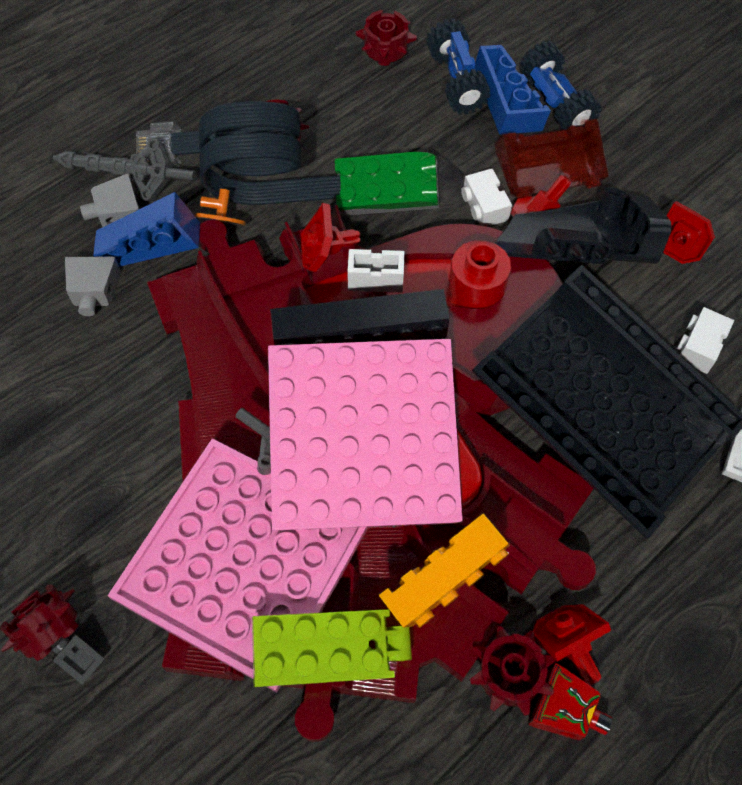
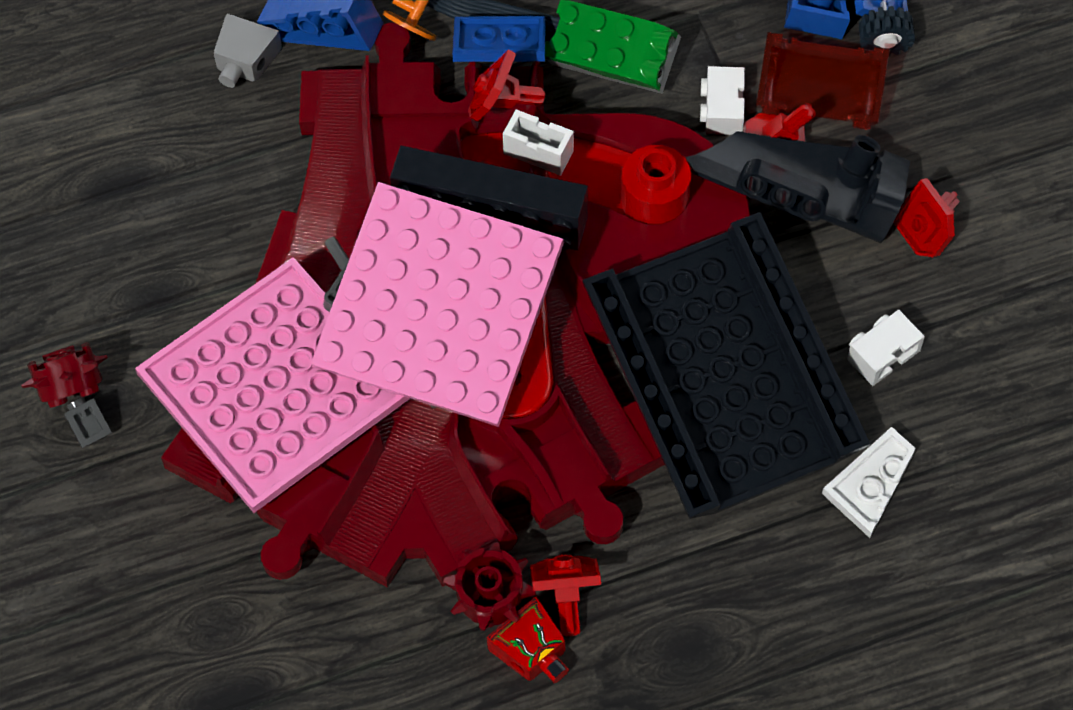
camera: 25 degrees right, 0 degrees up
lime hinge [252,609,412,687] -> none
light orange wedge [379,513,510,628] -> none
none -> blue tile [452,16,545,62]

